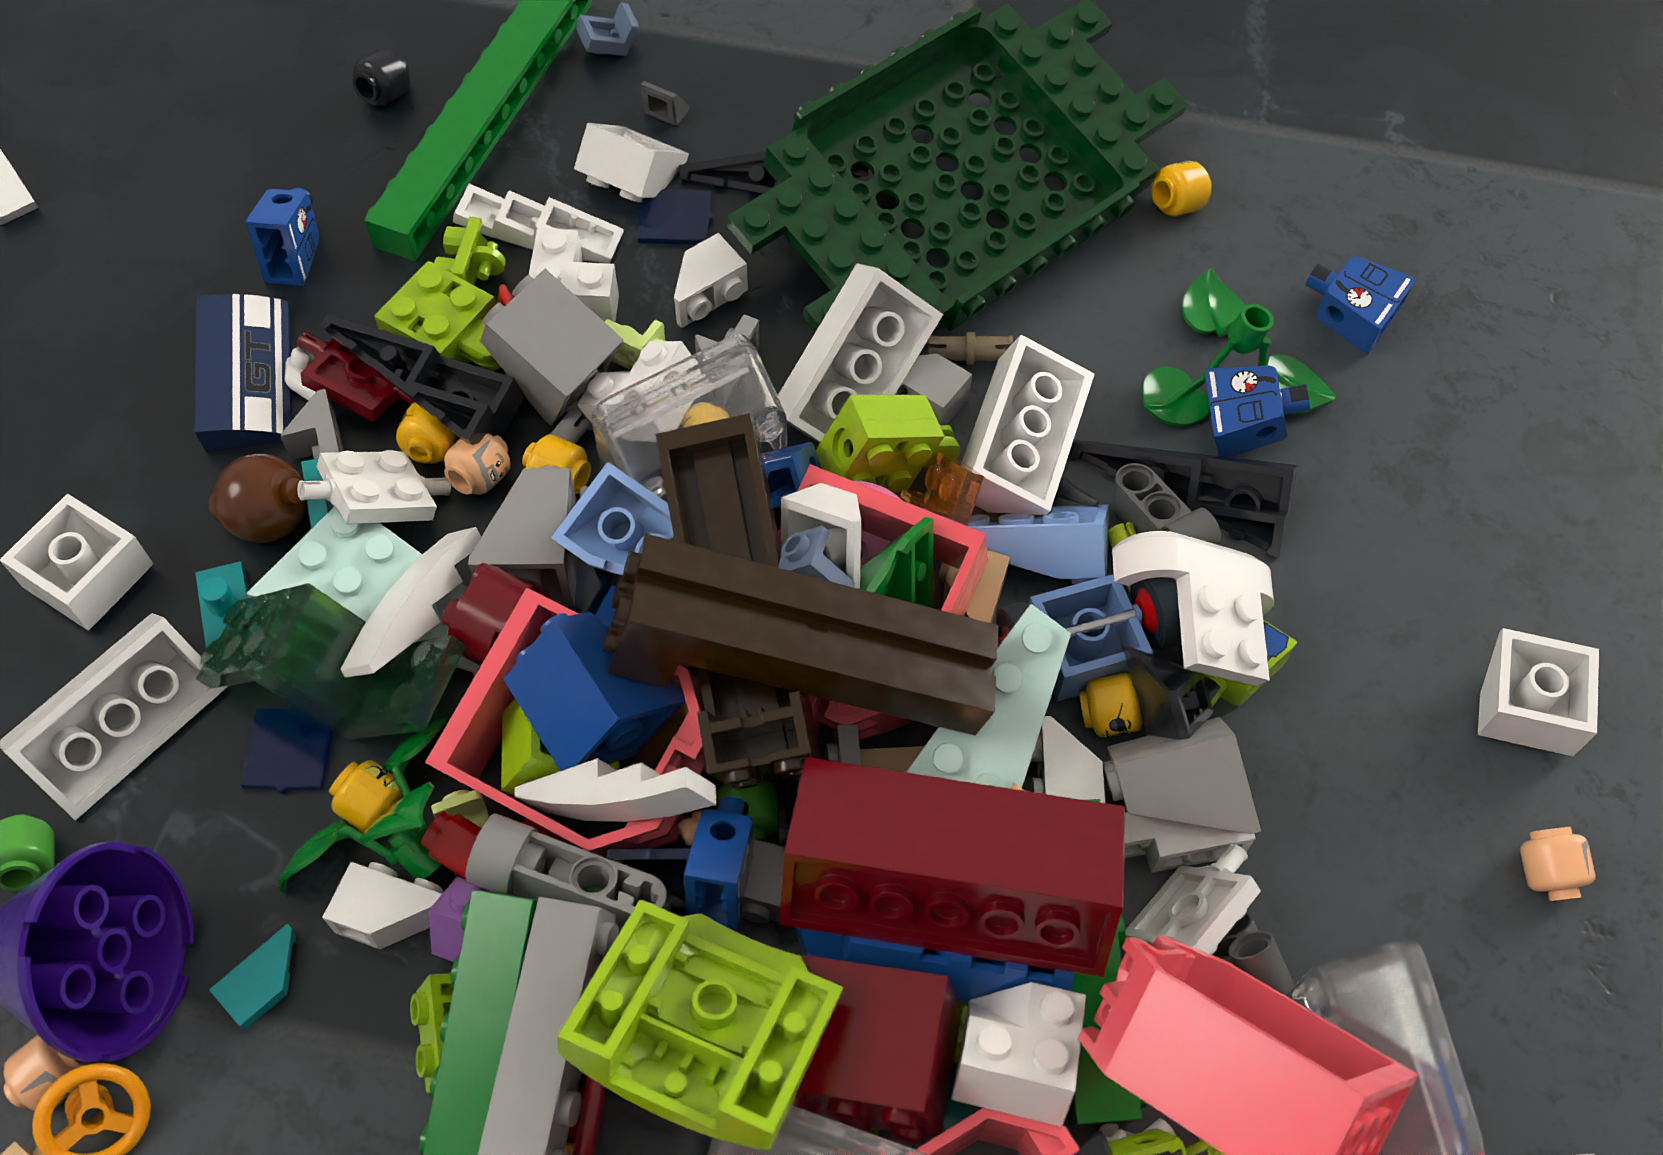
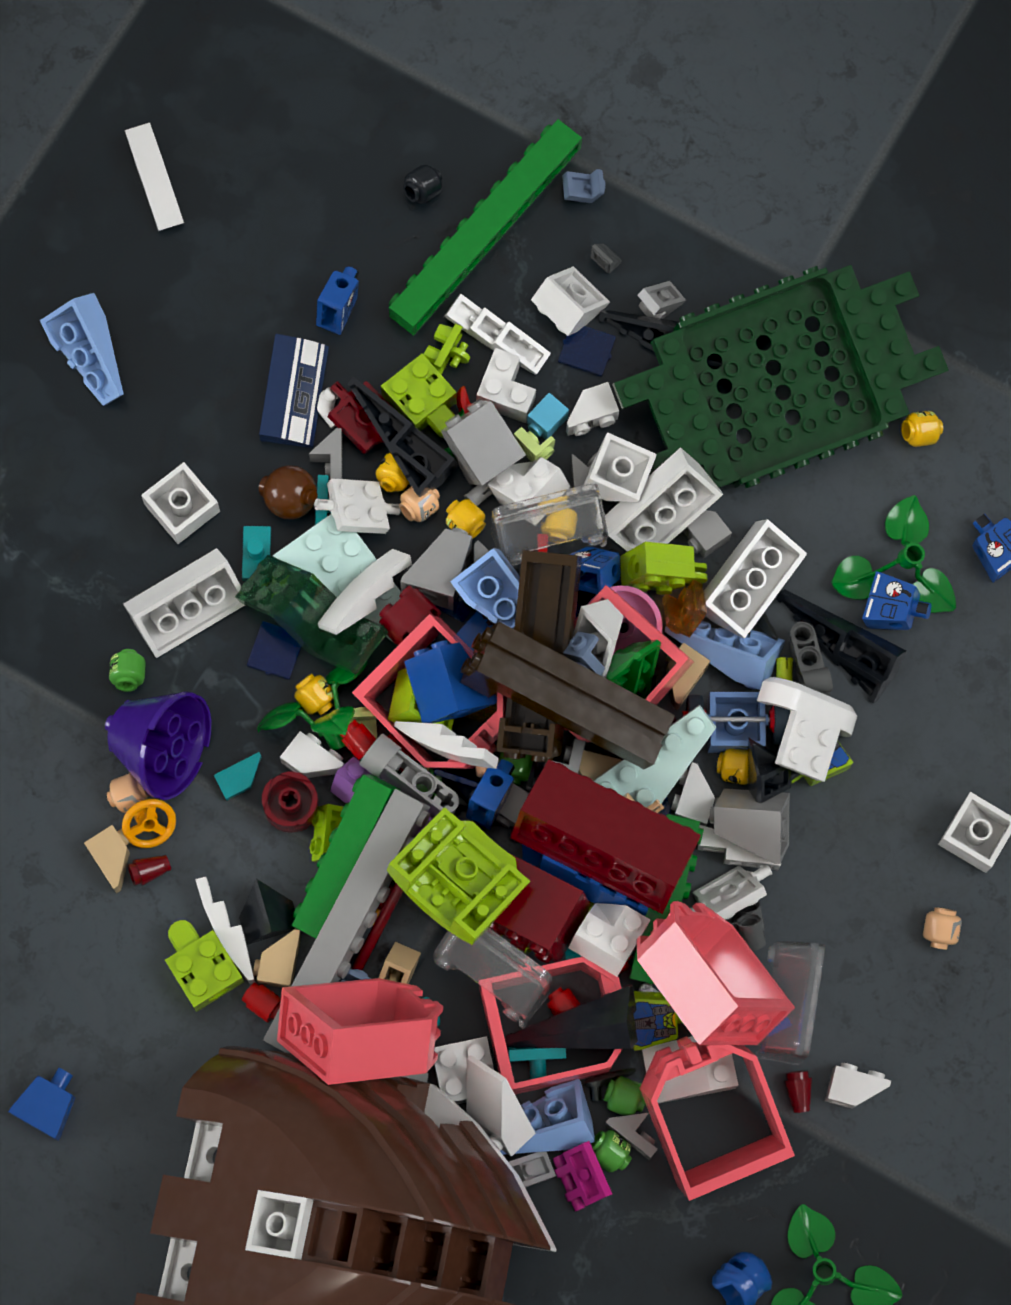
camera: 15 degrees right, 15 degrees up
dark tan pin [929,332,1013,365] -> none
none -> dark red brick [262,771,319,833]
none -> medium azure brick [527,393,569,440]
none -> white slope [582,432,657,502]
none -> light grey slope [637,281,686,319]

